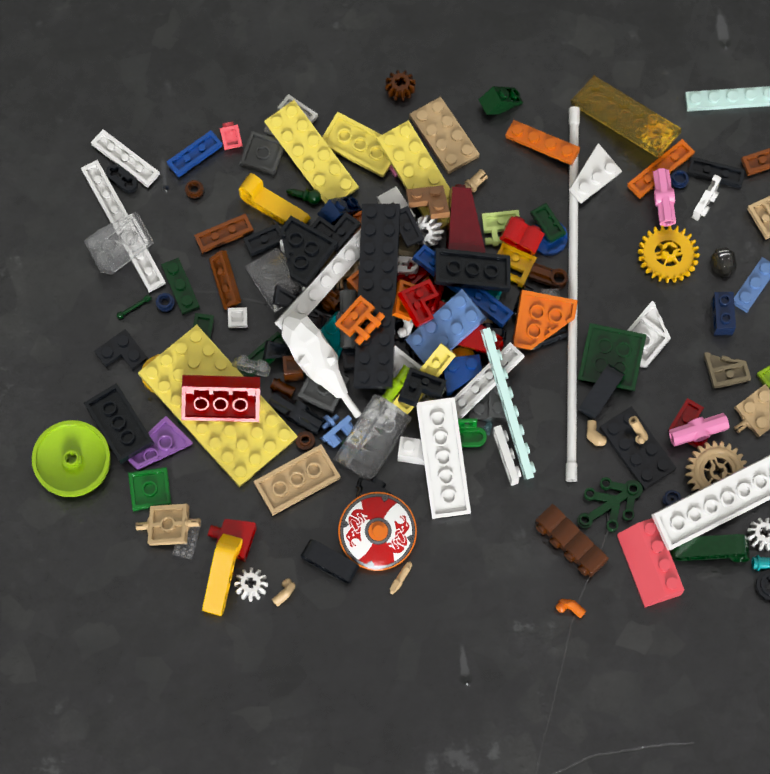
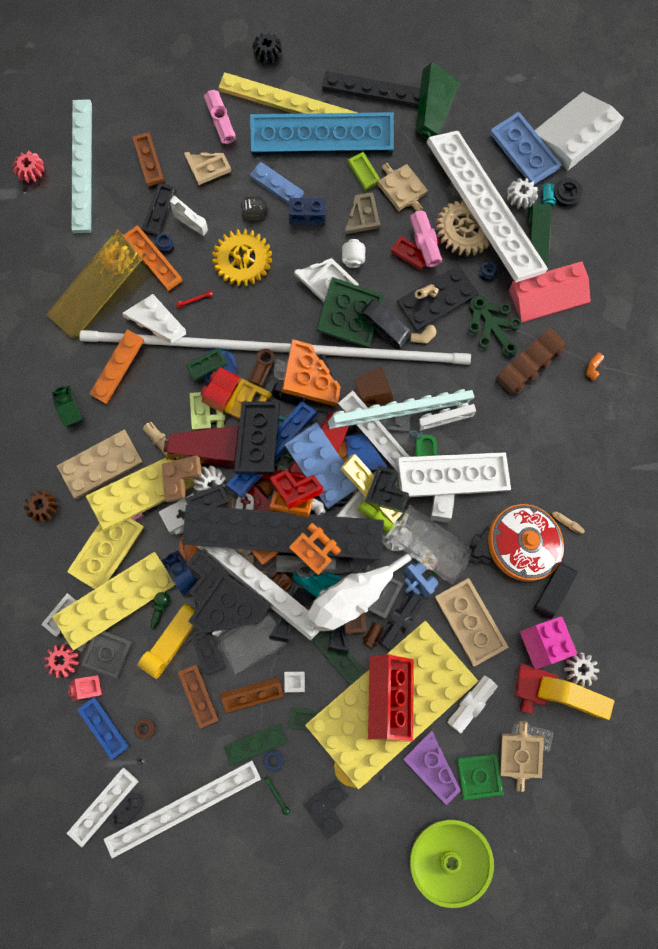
camera: 90 degrees left, 5 degrees up
clear slope [84,212,154,275] -> none
black plate [84,383,154,464] -> none
clear plate [232,355,271,377] -> none
tan arm [272,578,295,606] -> none
reddish brown plate [296,431,315,450] -> none
bright pink piece [653,168,676,227] -> none
none -> coral gear [12,150,44,183]
none -> coral gear [44,644,79,678]
none -> red hinge [176,290,212,308]
none -> white head [342,239,365,268]
none -> reddish brown torso [347,367,394,408]
none -> white piece [447,675,498,734]
none -> dark pink brick [520,616,577,670]

